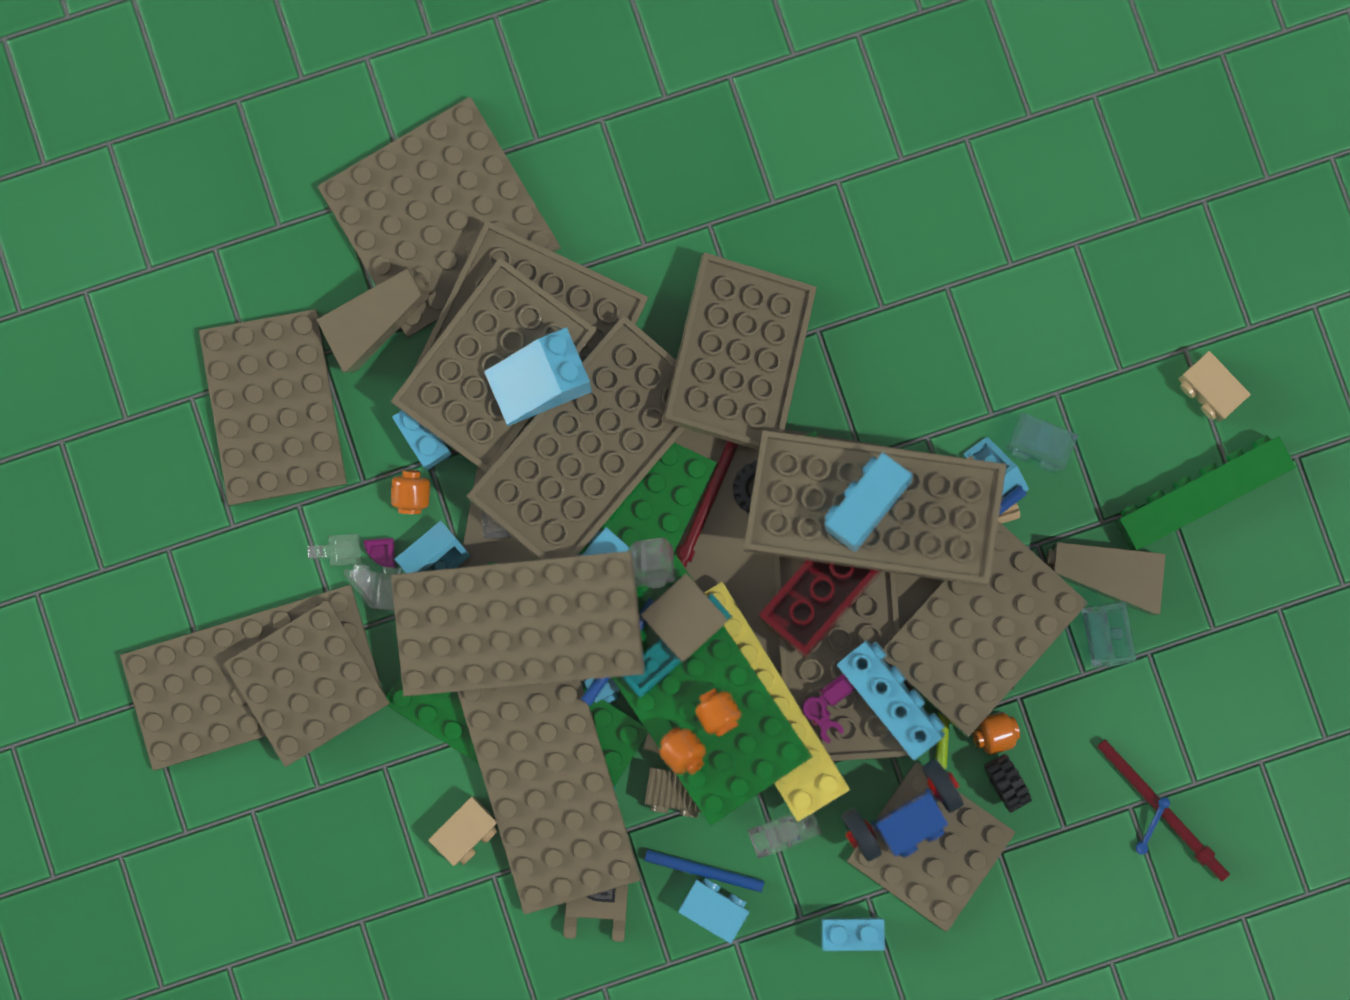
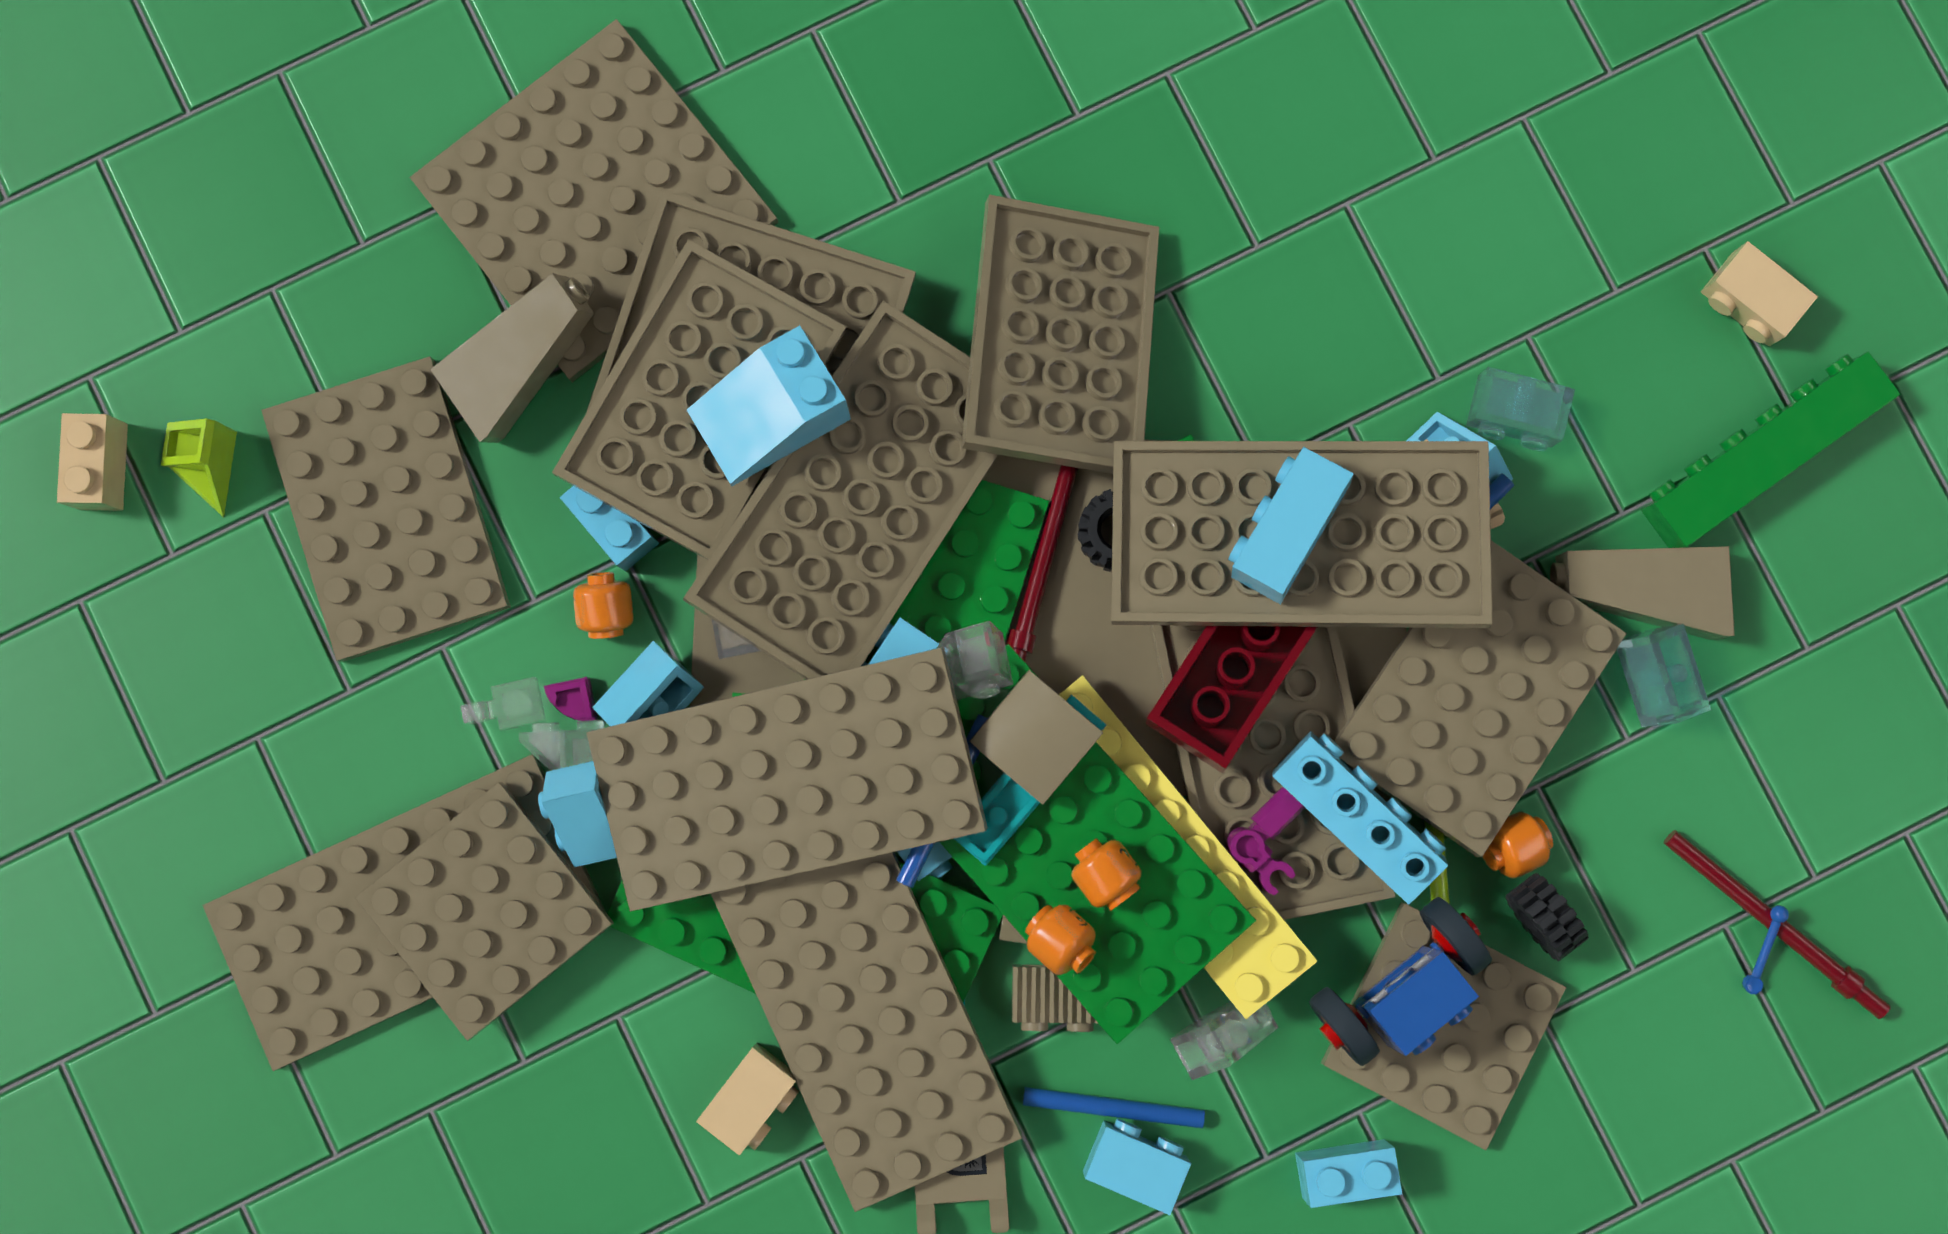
camera: 10 degrees left, 0 degrees up
none -> tan brick [57,413,128,511]
none -> lime slope [161,418,237,518]
none -> medium azure brick [538,761,617,867]

